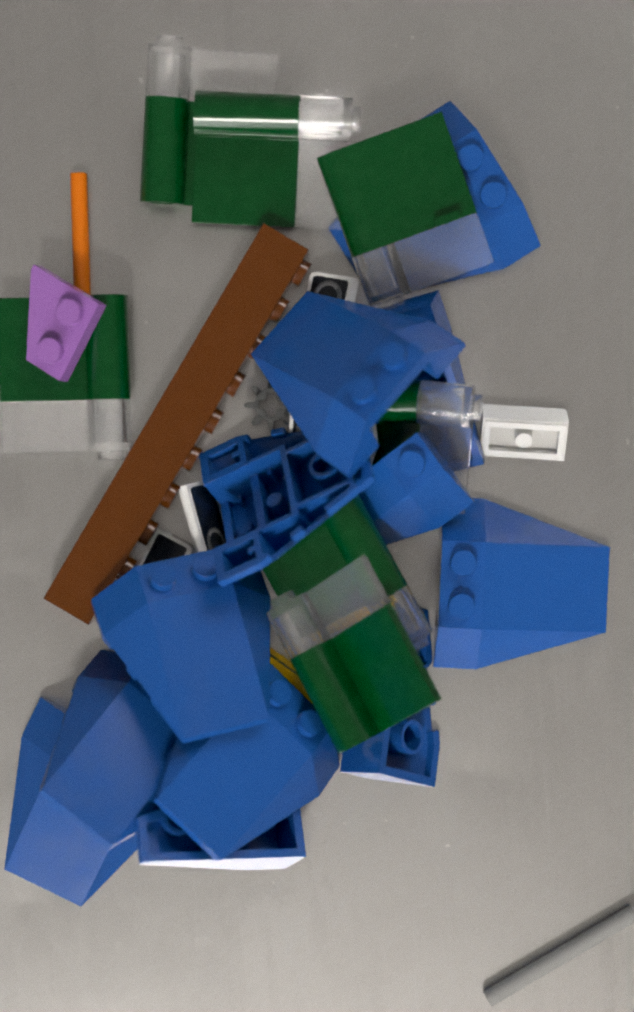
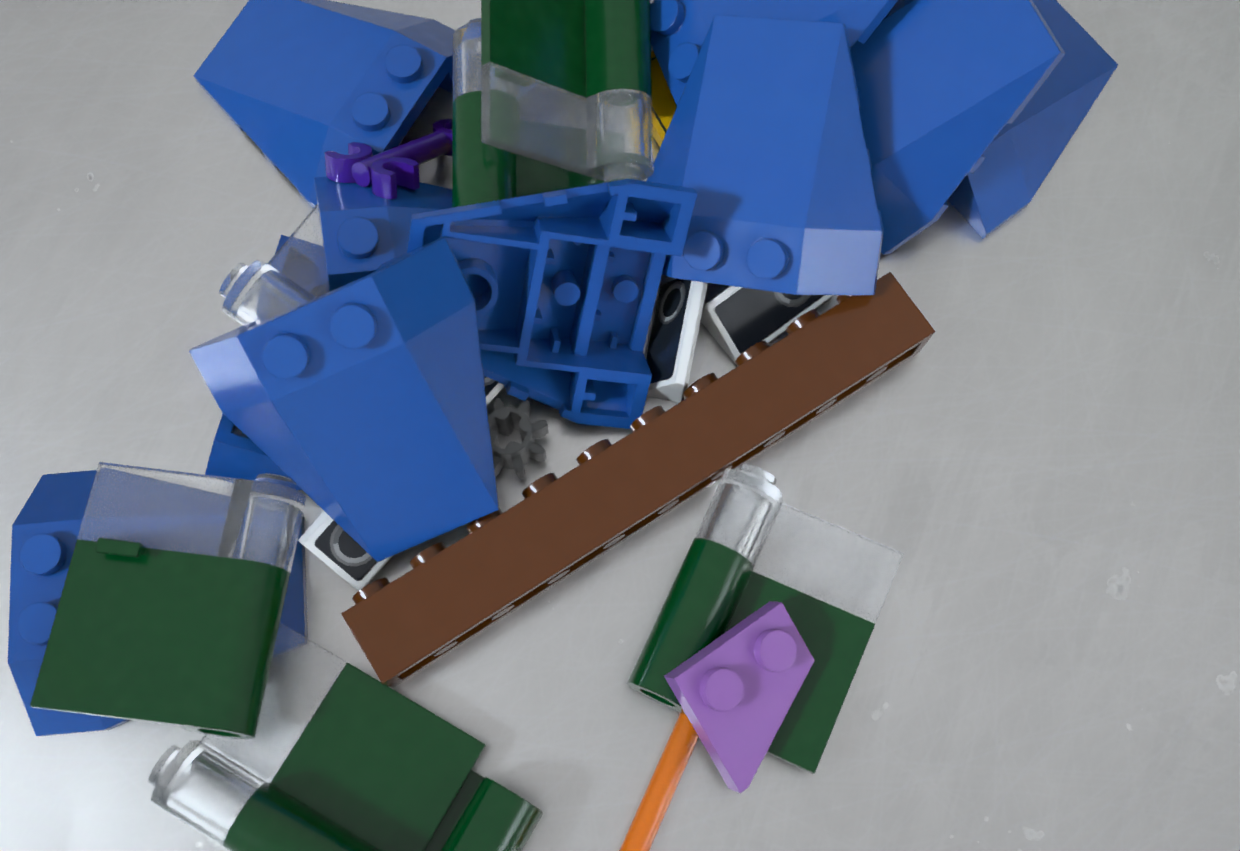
camera: 160 degrees left, 15 degrees down
white slope [480,404,569,461] -> none
none -> dark purple bar [324,118,452,200]

